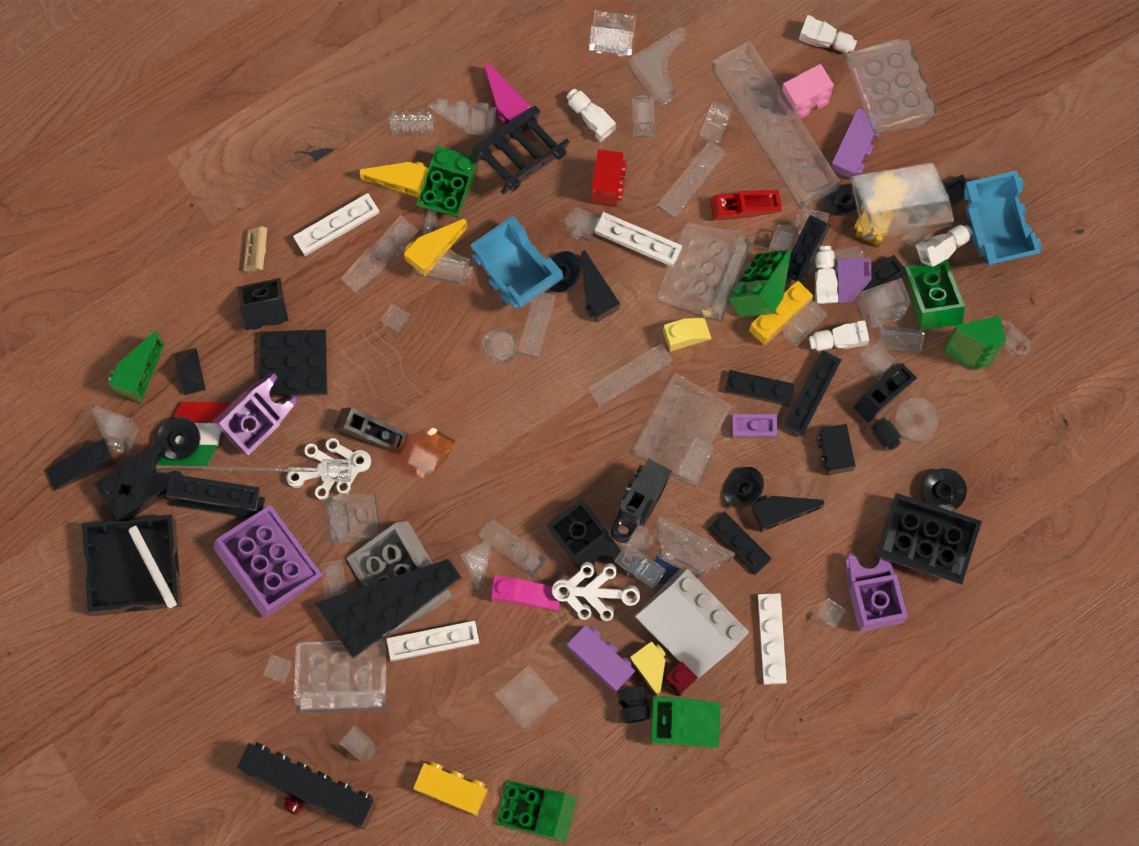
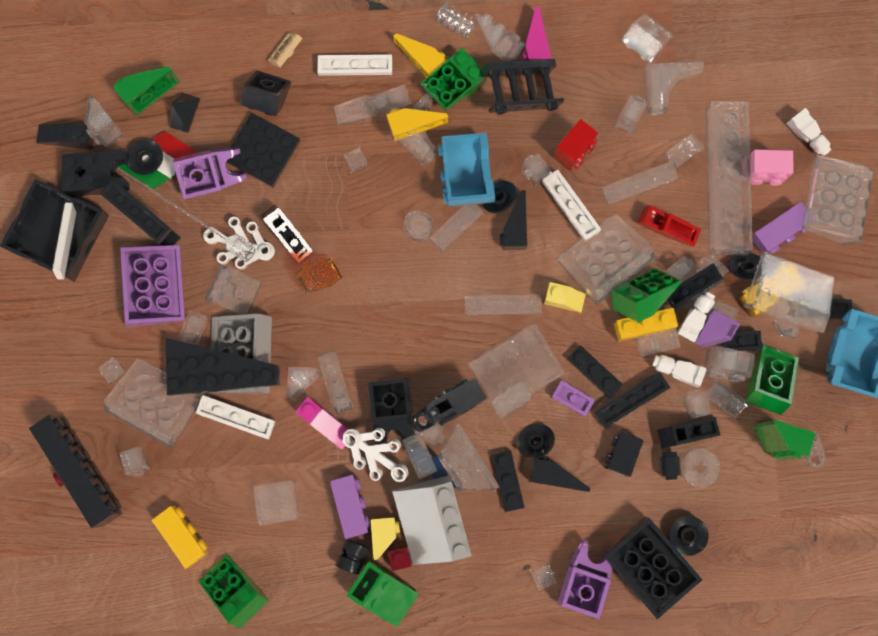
camera: 35 degrees right, 5 degrees up
white piece [566,89,616,143] -> none
white plate [757,593,787,685] -> none
white piece [916,225,973,267] -> none

